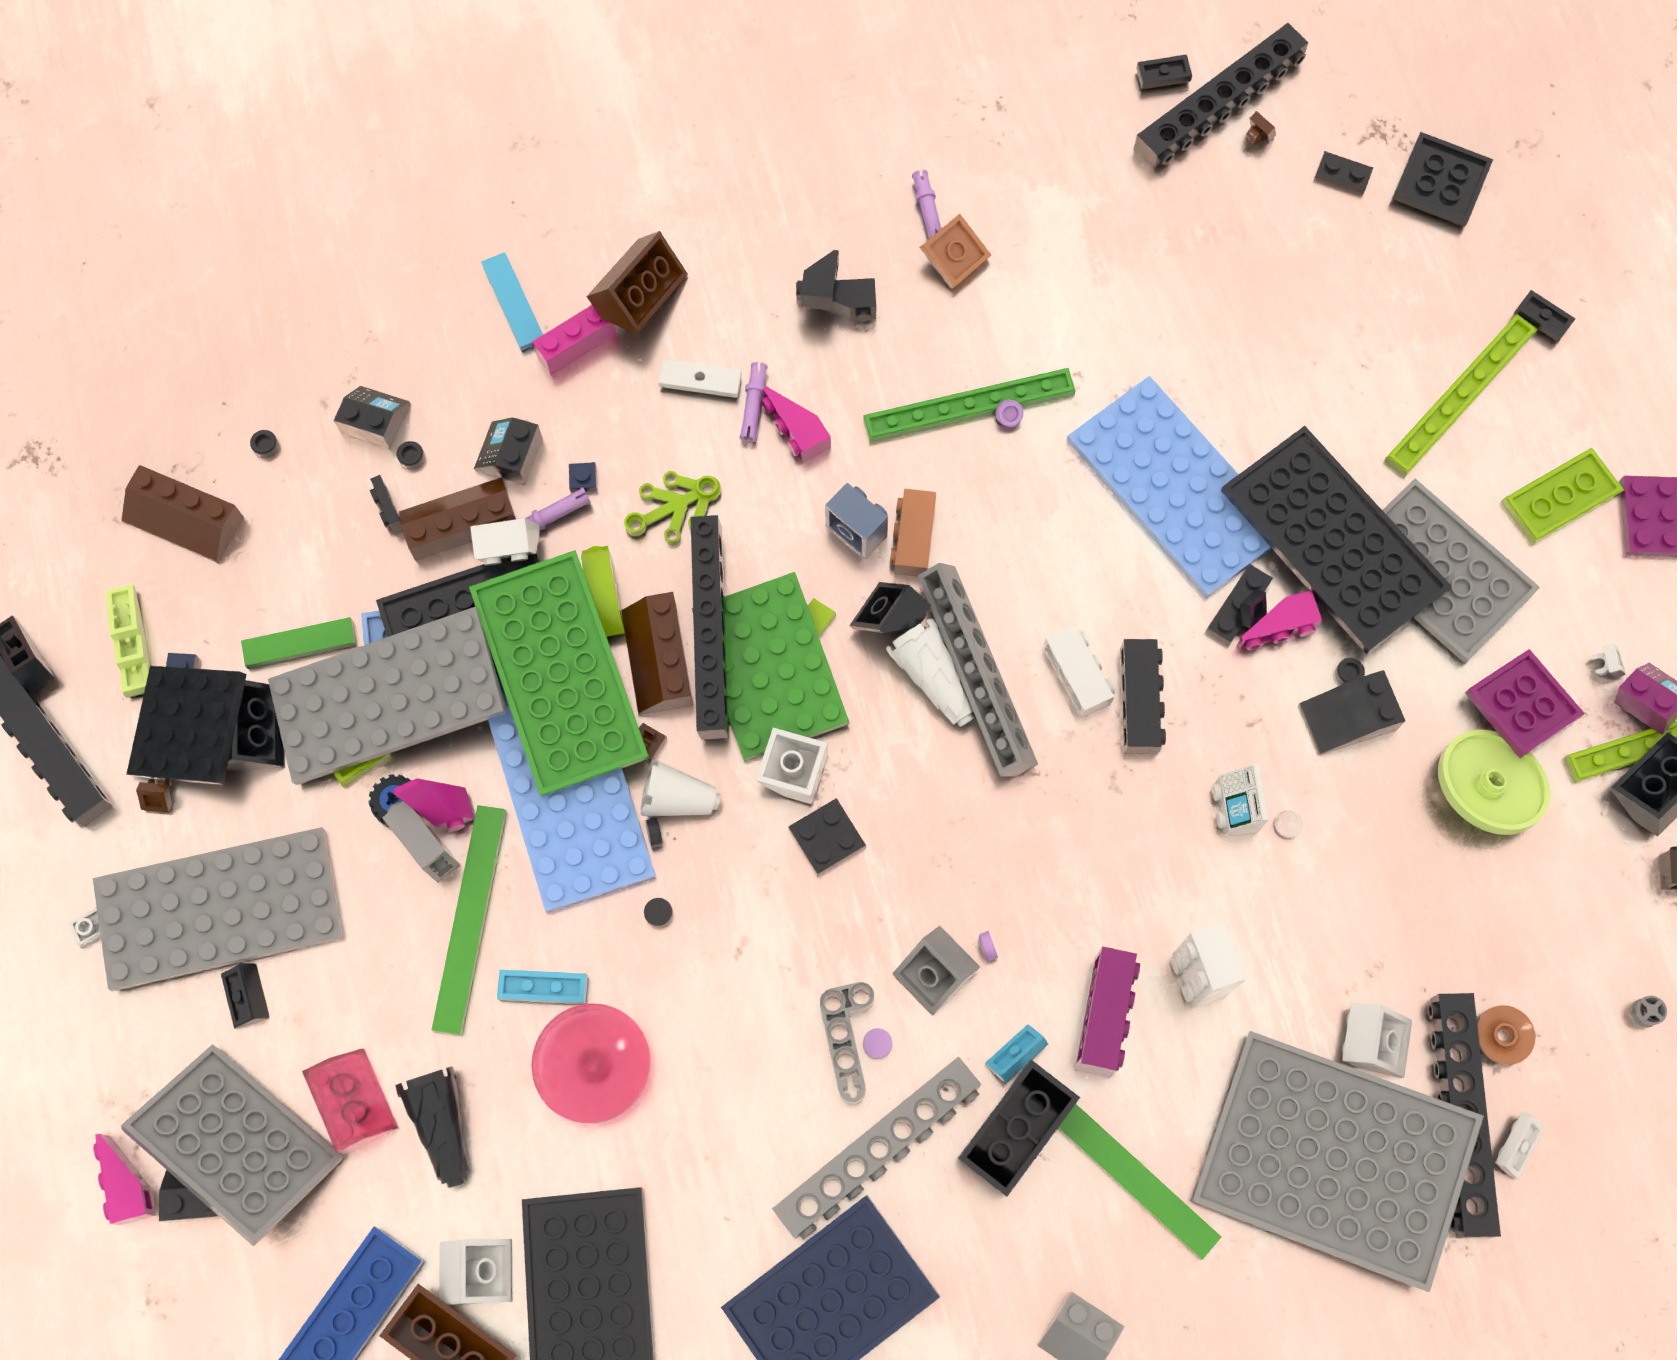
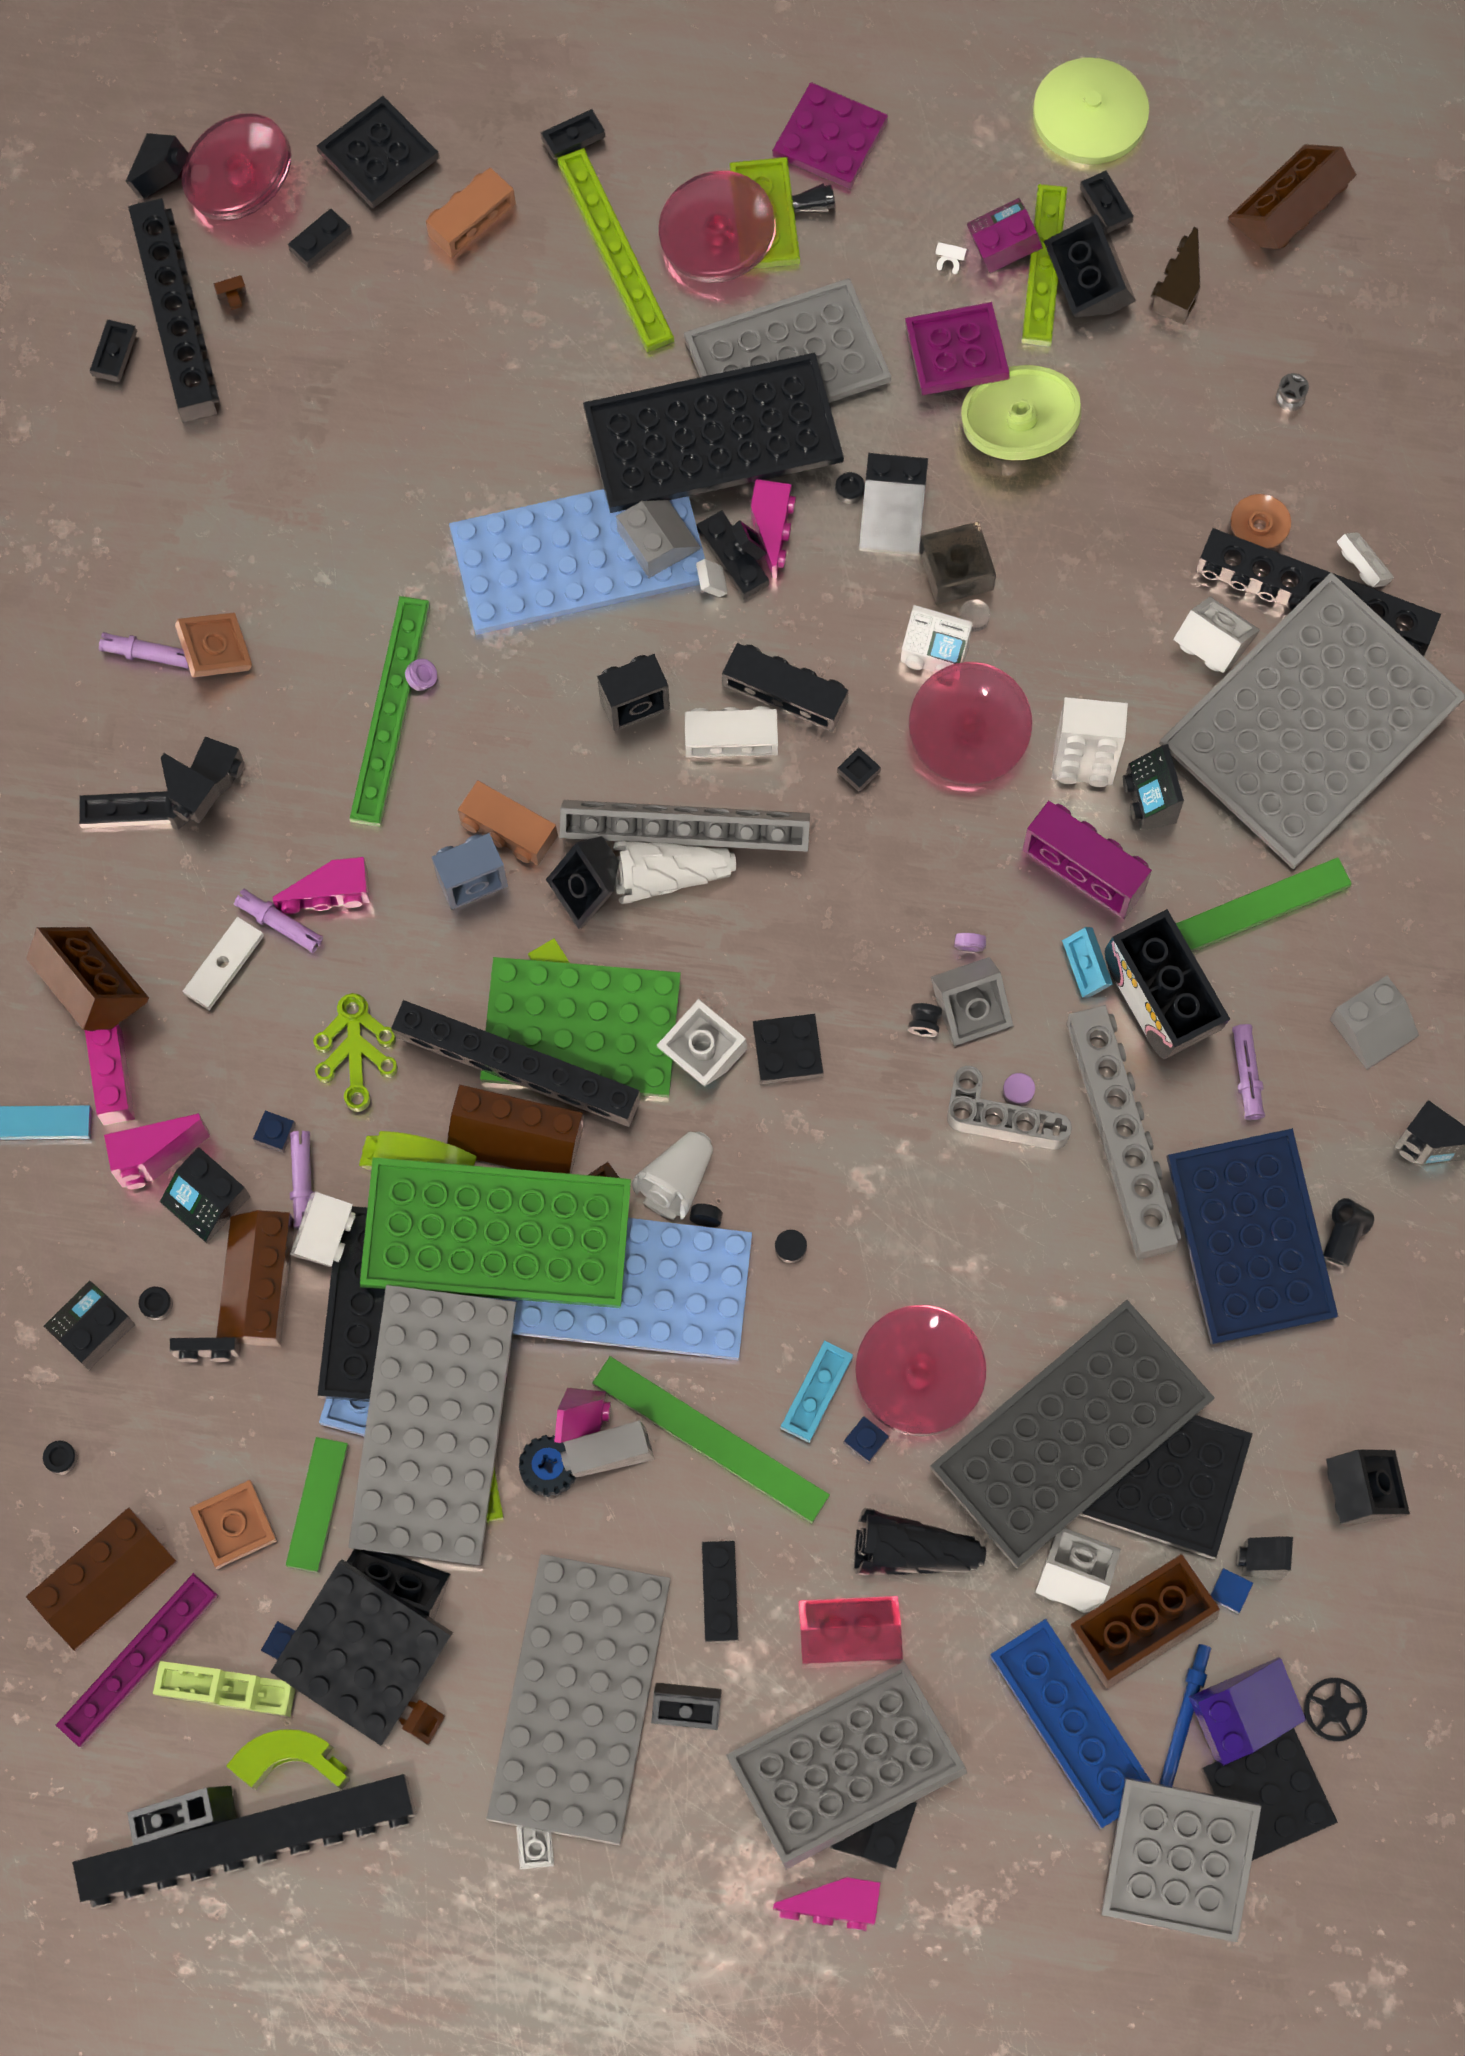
camera: 65 degrees left, 0 degrees up
none -> magenta tile [55,1573,219,1748]
none -> black tile [79,791,172,828]
none -> dark pink slope [104,1113,210,1189]
none -> black slope [125,133,189,199]
none -> clear pink dish [182,113,291,221]
none -> nougat plate [190,1480,277,1569]
none -> lime arch [226,1729,350,1790]
none -> nougat brick [426,168,516,258]
none -> black brick [597,654,670,731]
none -> light grey slope [616,500,700,578]
none -> clear pink dish [659,171,776,283]
none -> white tile [696,559,728,597]
none -> black plate [702,1541,738,1643]
none -> black cone [792,183,836,213]
none -> black plate [837,747,881,792]
none -> dark blue plate [843,1416,889,1463]
none -> black wheel [908,1003,942,1037]
none -> clear pink dish [909,662,1032,786]
none -> clear smoke brick [919,521,996,605]
none -> dark grey plate [930,1300,1215,1569]
none -> black slope [1122,744,1184,831]
none -> lavender pin [1232,1024,1265,1120]

